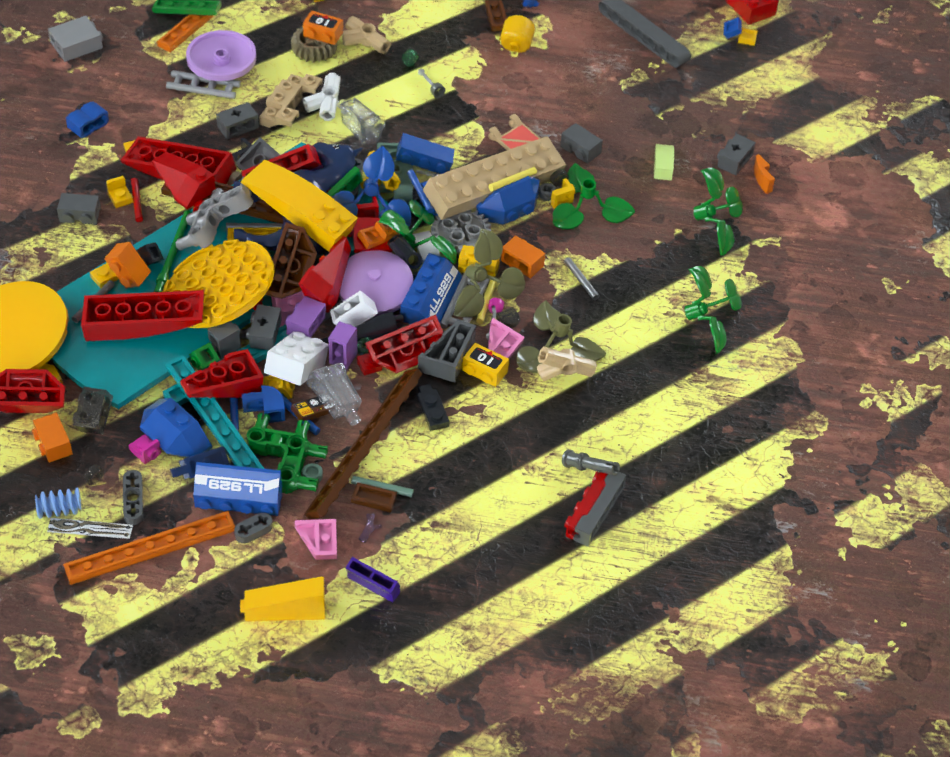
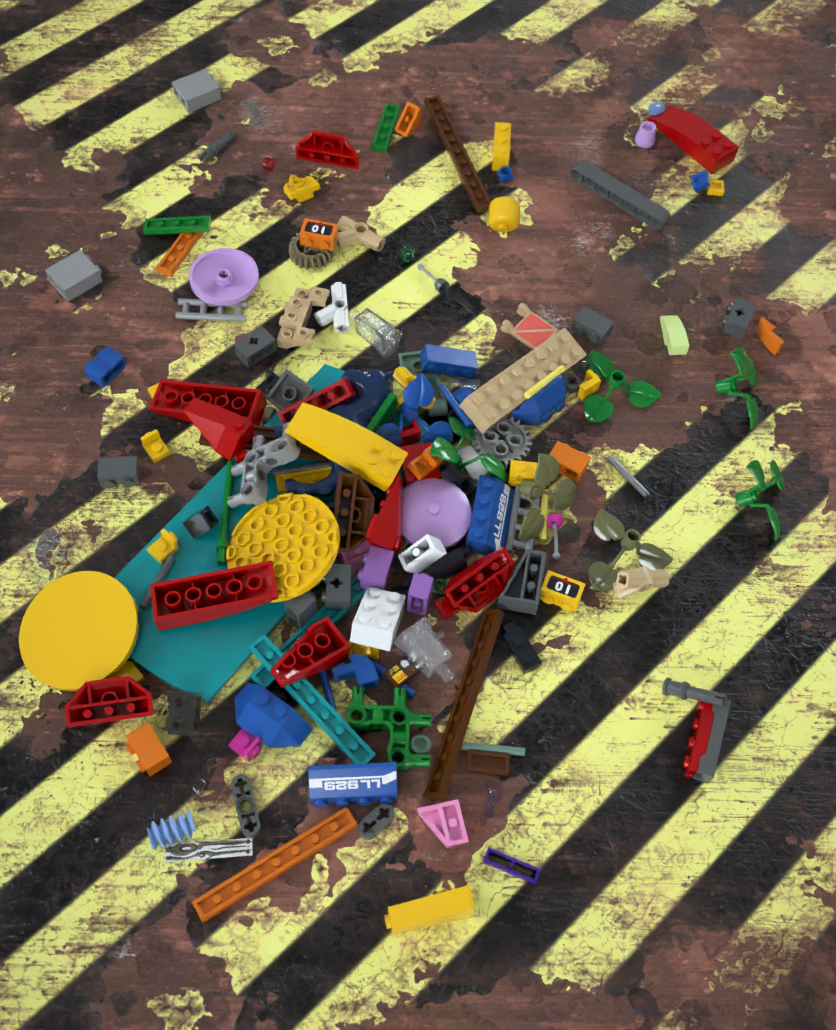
camera: 10 degrees left, 10 degrees up
orange brick [104,242,151,288] -> none
red bar [131,178,143,222] -> none
dark blue hinge [170,446,230,479] -> none
green brick [189,342,220,370] -> none
bright pink wing [488,318,525,359] -> none

